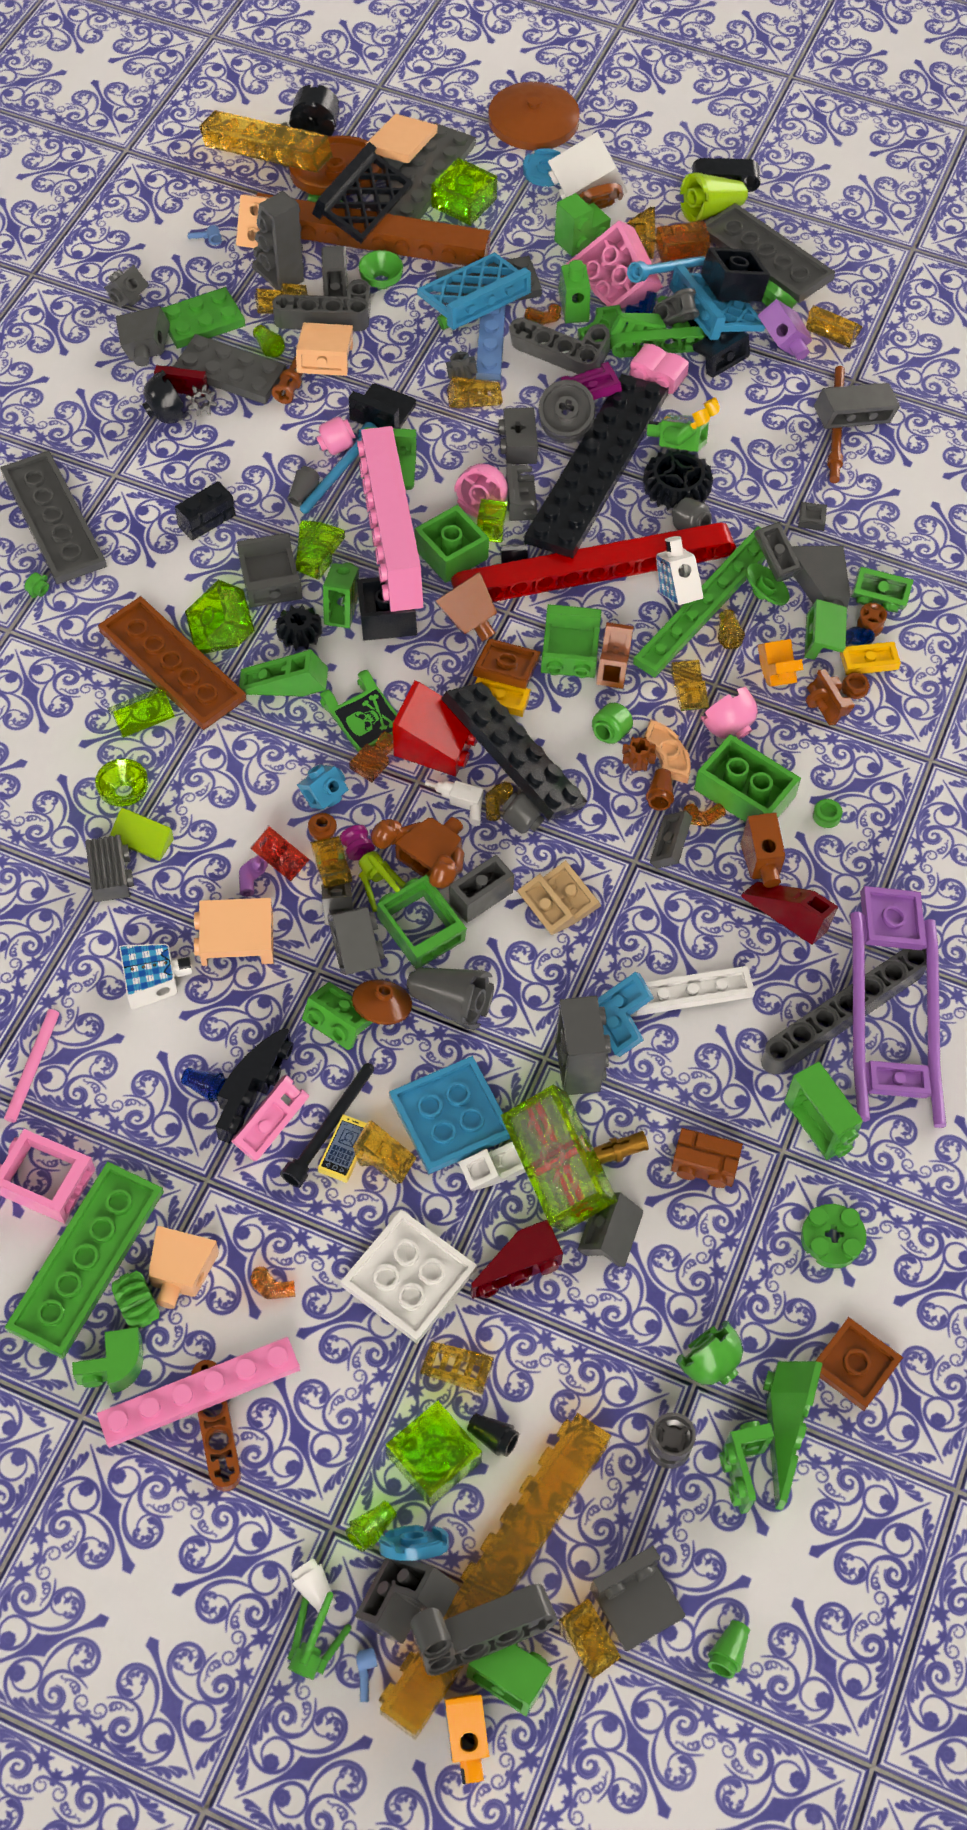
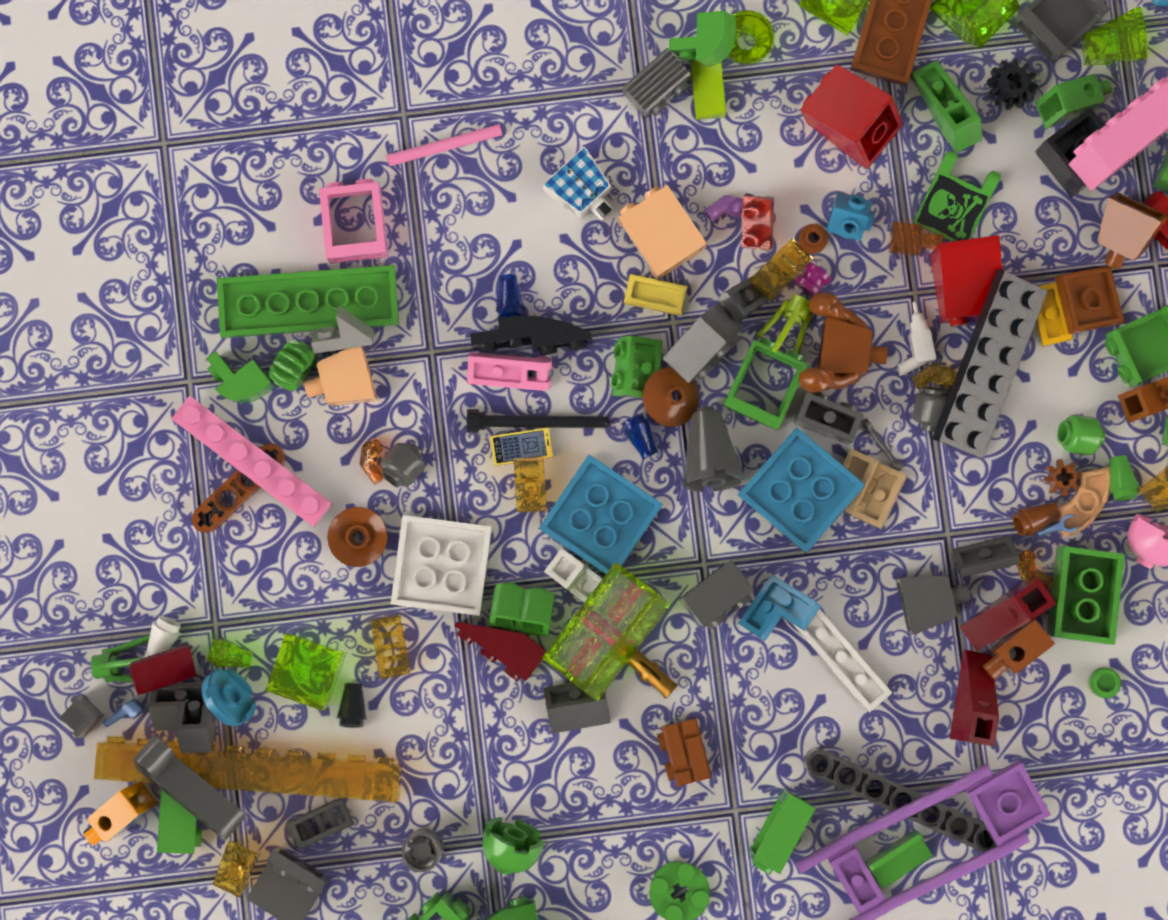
camera: 65 degrees right, 25 degrees up
none -> dark grey panel [60,695,104,739]
none -> dark red panel [129,644,197,695]
none -> dark grey slope [285,797,354,851]
none -> light grey slope [311,306,375,354]
none -> dark orange dish [327,507,388,567]
none -> dark grey head [381,443,425,488]
none -> bright green brick [489,582,555,636]
none -> clear blue cone [621,413,658,459]
none -> light yellow tile [624,274,688,316]
none -> bright green brick [669,11,736,67]
none -> dark azure plate [738,427,866,554]
none -> red slope [800,64,903,170]
none -> dark grey hinge [861,418,903,471]
none -> bright green panel [865,829,933,889]
none -> dark grey torso [895,575,971,635]
none -> dark red slope [959,575,1057,651]
none -> medium blue hand [1038,514,1079,536]
none -> bright green cone [1109,455,1140,501]

